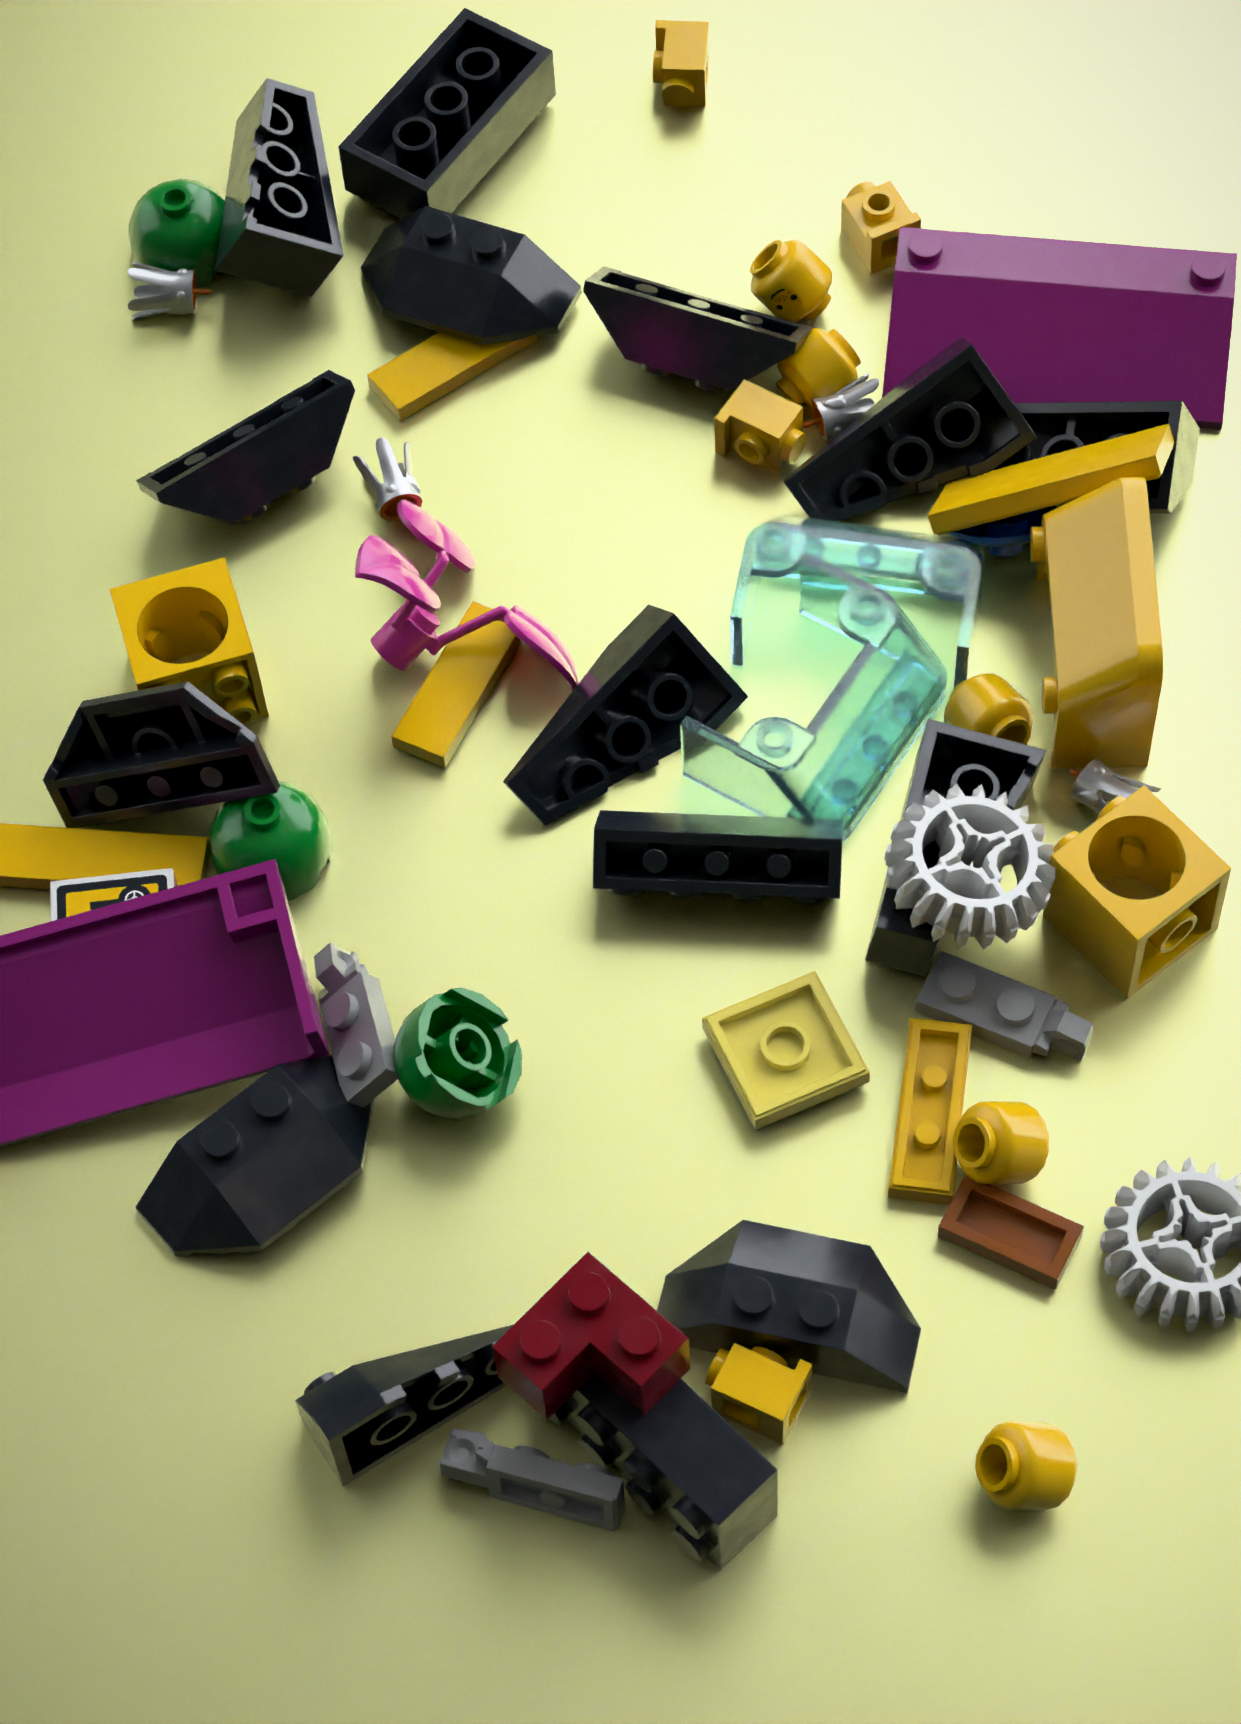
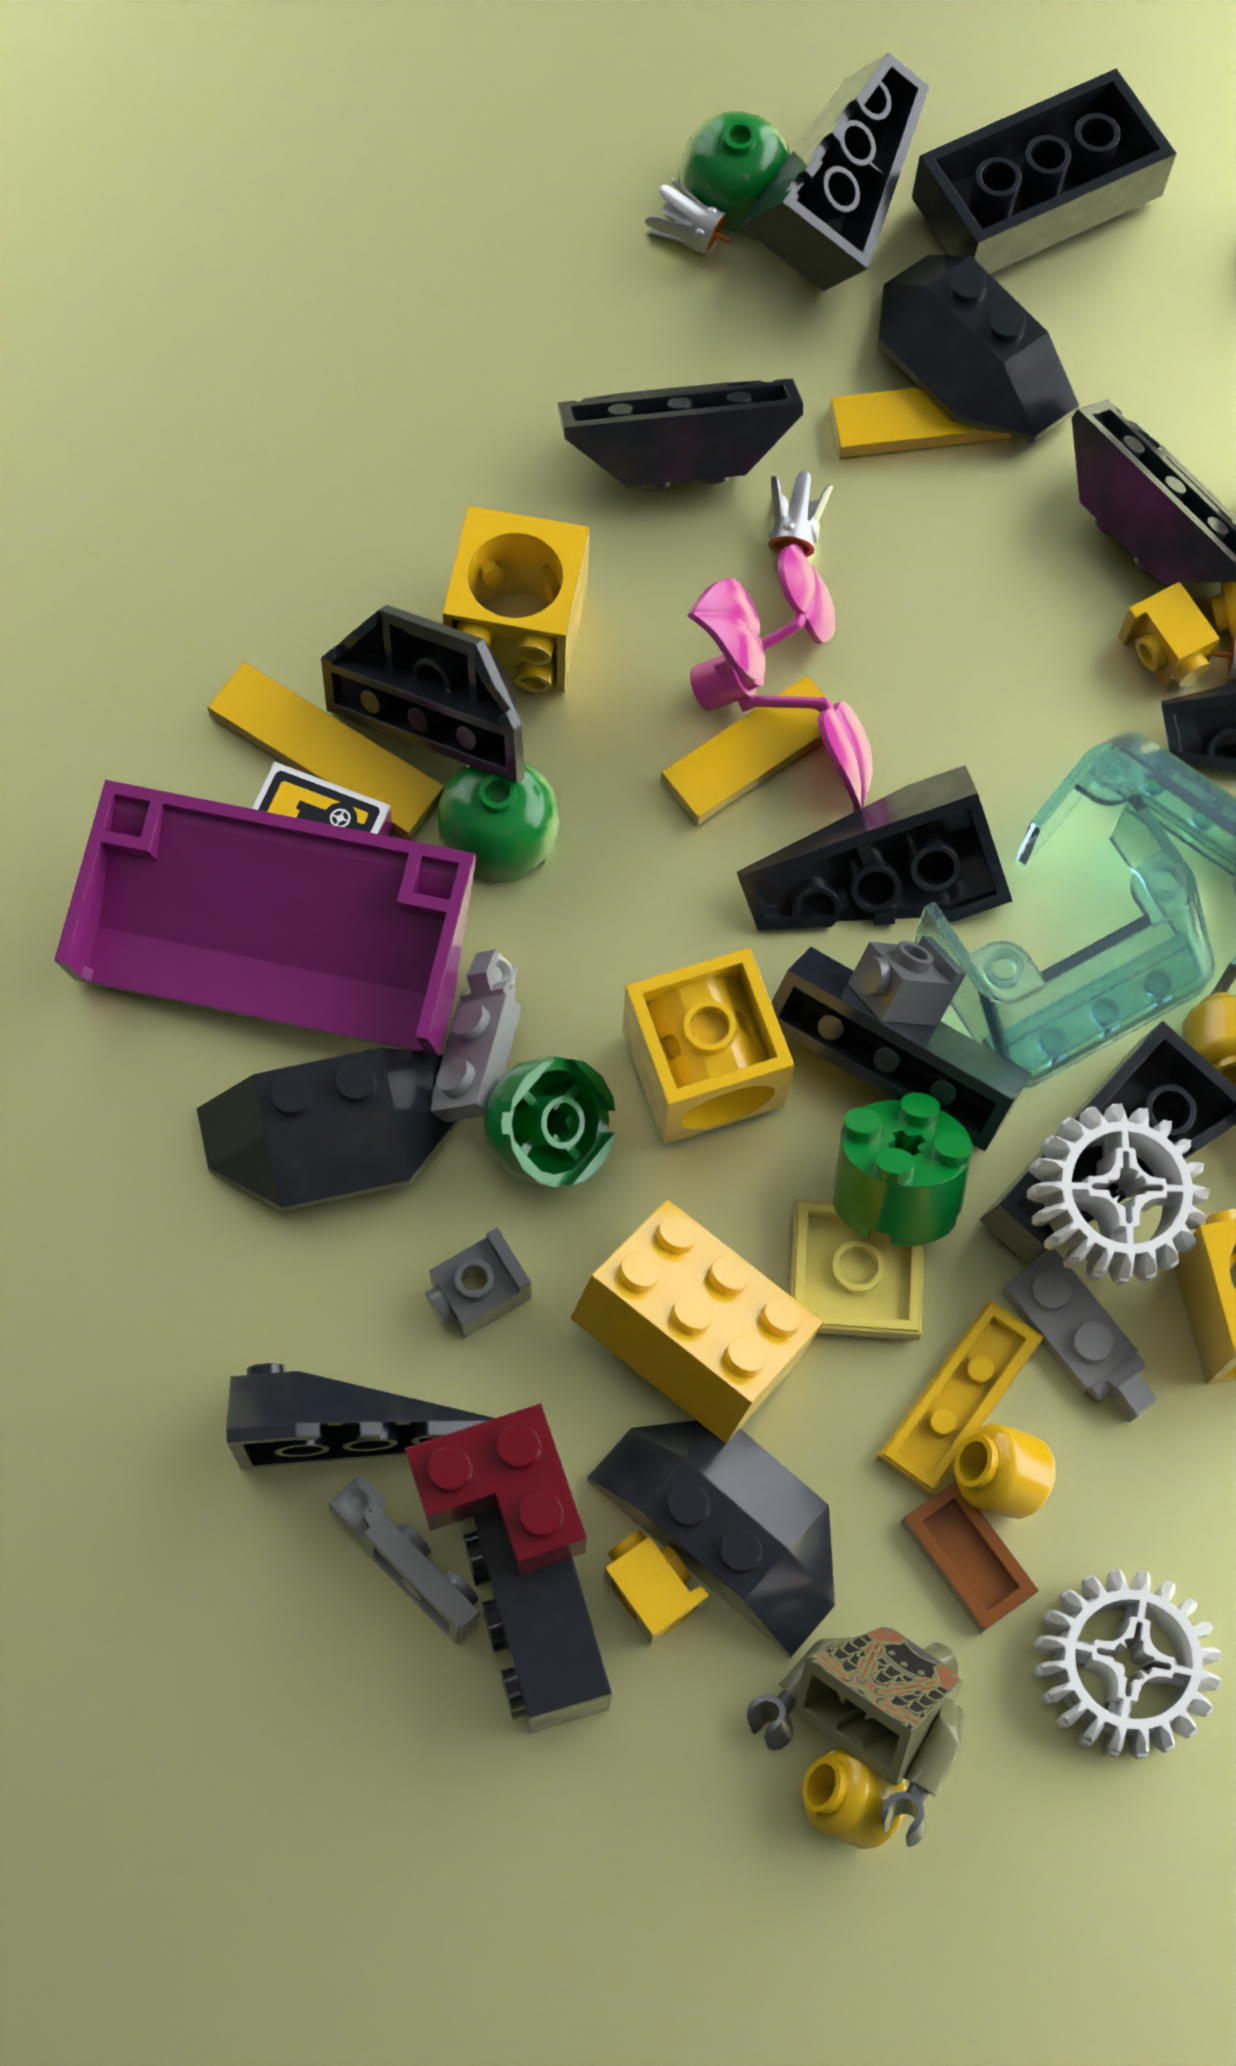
camera: 20 degrees right, 10 degrees up
none -> dark grey brick [425,1228,532,1338]
none -> yellow brick [570,1199,823,1444]
none -> yellow brick [622,947,794,1145]
none -> olive torso [747,1627,964,1847]
none -> green brick [833,1092,973,1246]
none -> dark grey brick [847,936,966,1026]

